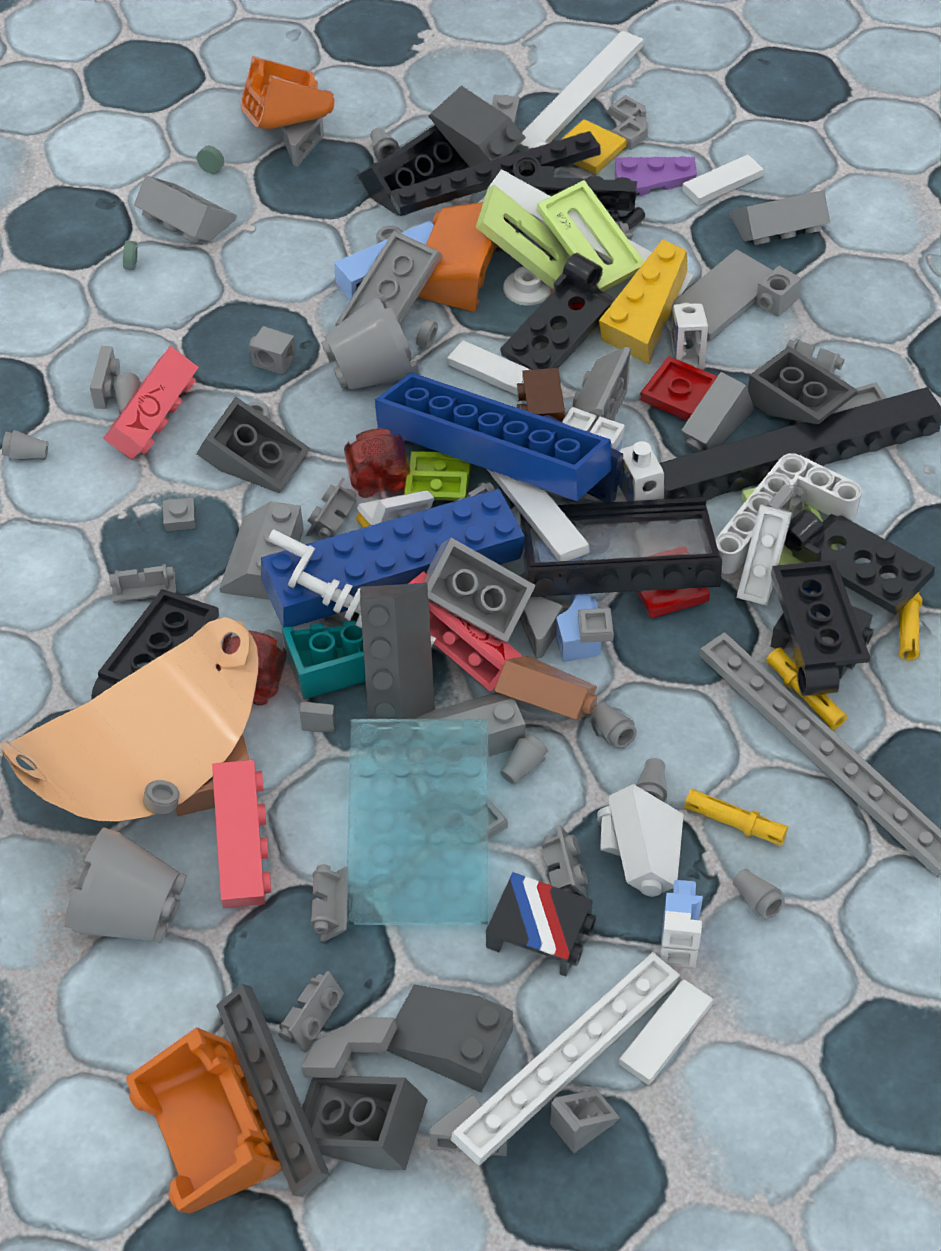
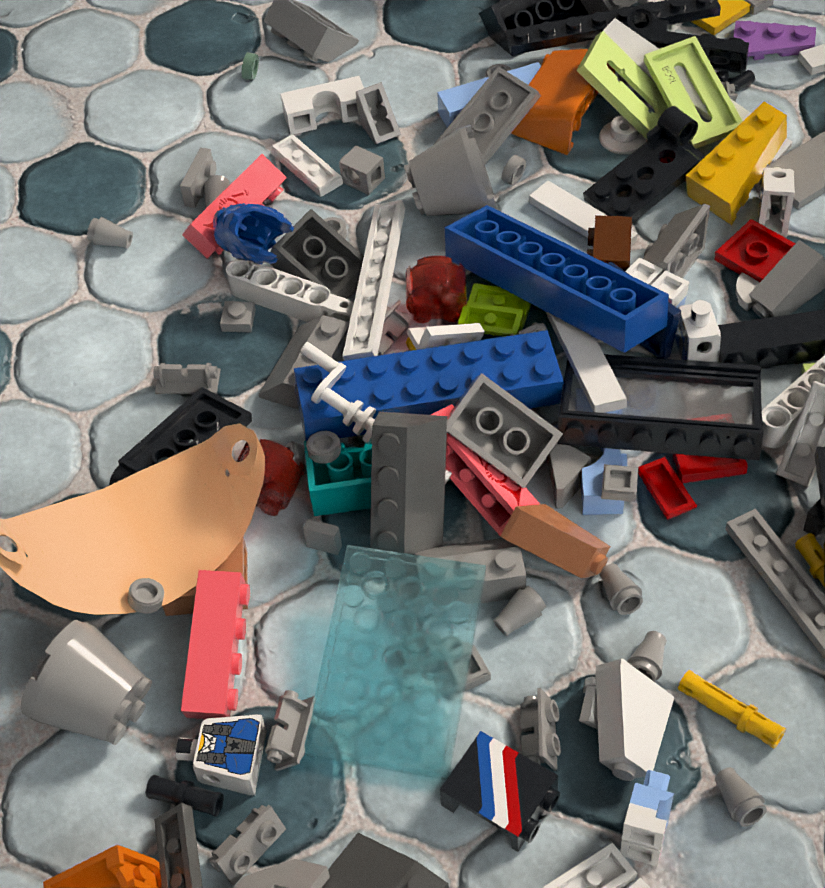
camera: 15 degrees right, 0 degrees up
none -> black pin [145,775,224,817]
none -> torso [176,715,267,796]
none -> blue head [213,203,294,265]
none -> white piece [226,259,354,322]
none -> white tile [270,134,343,197]
none -> white arch [280,76,364,135]
none -> light grey tile [307,431,341,464]
none -> white plate [343,200,405,361]
none -> light grey slope [356,82,401,144]
none -> red tile [638,457,697,520]
none -> white tile [736,272,759,311]

